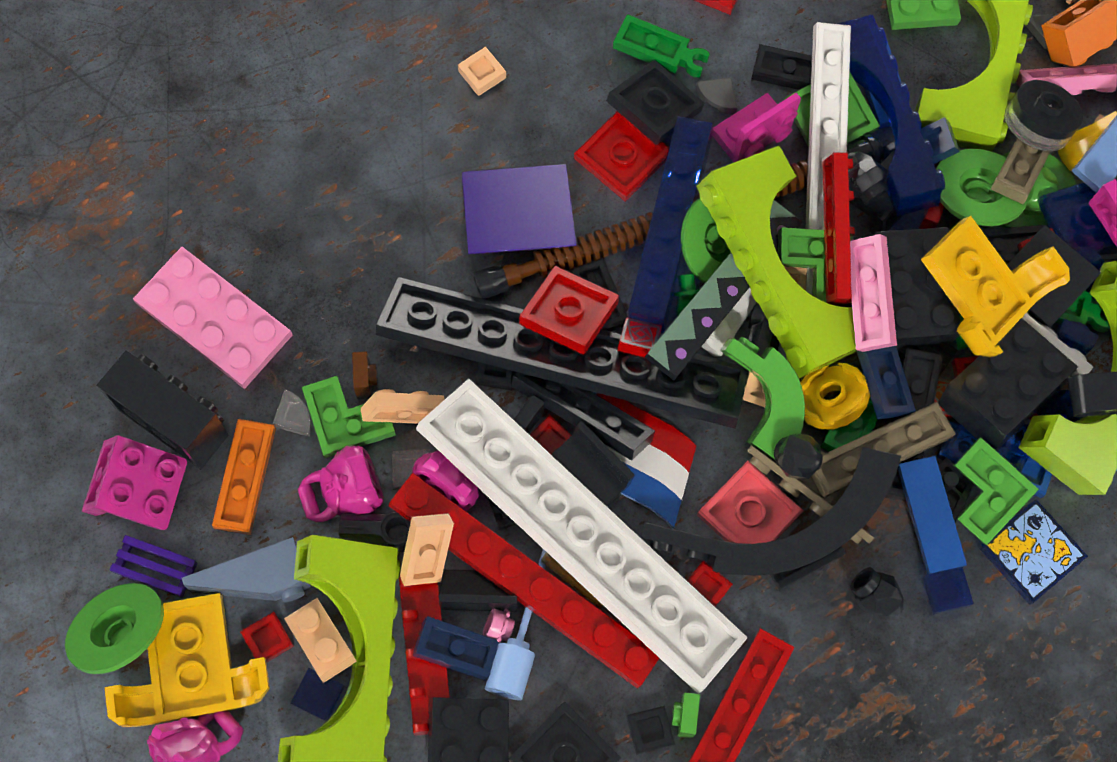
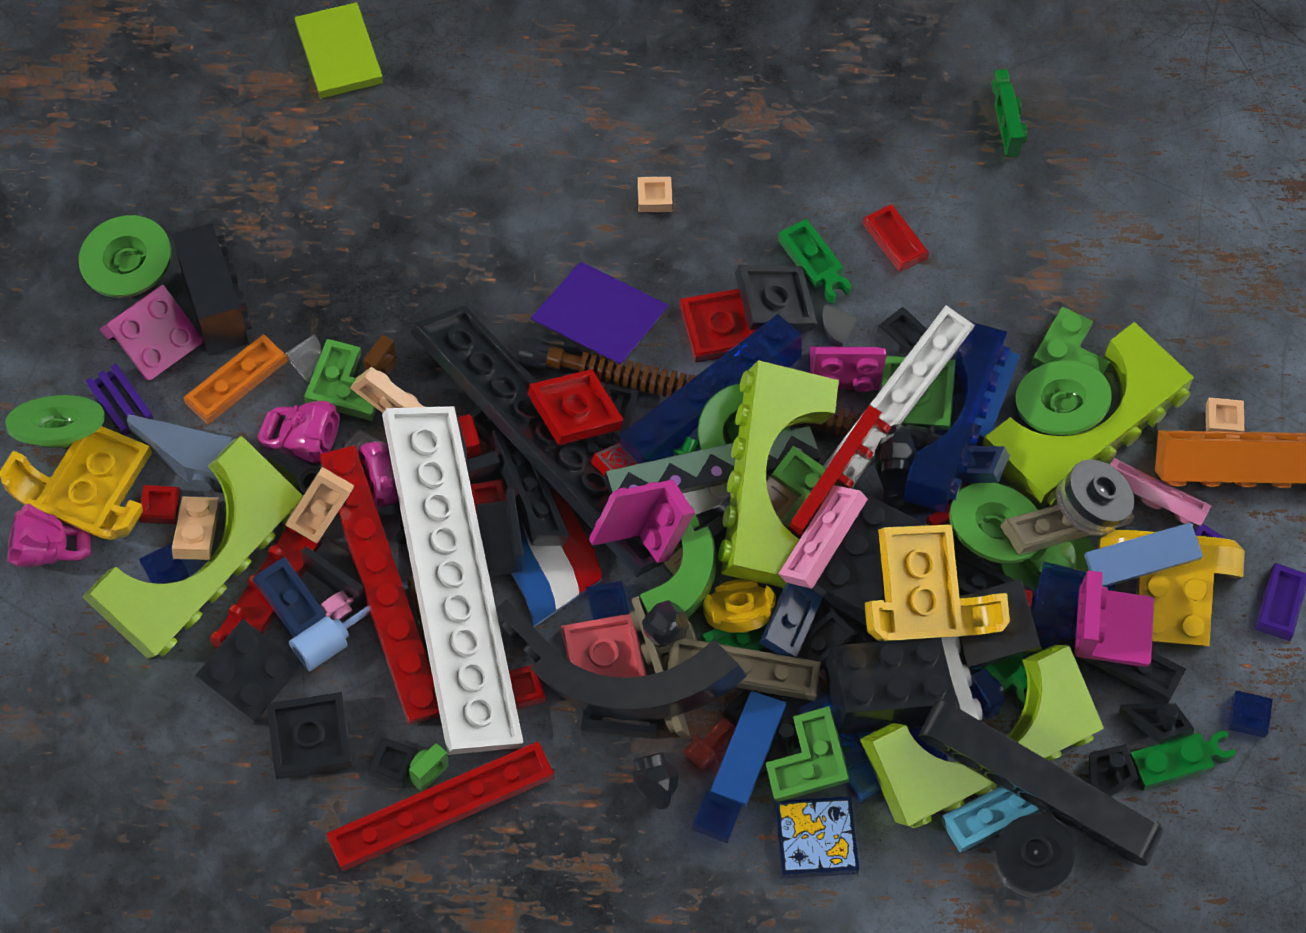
camera: 35 degrees right, 10 degrees down
bright pink plate [133,247,293,389] -> none
none -> bright green hat [79,215,172,298]
none -> lime tile [295,2,383,99]
none -> red tile [458,414,481,460]
none -> clear blue tile [586,580,629,620]
none -> dark pink bracket [589,480,695,563]
none -> clear red piece [682,719,736,772]
none -> bright green hat [1016,360,1112,435]

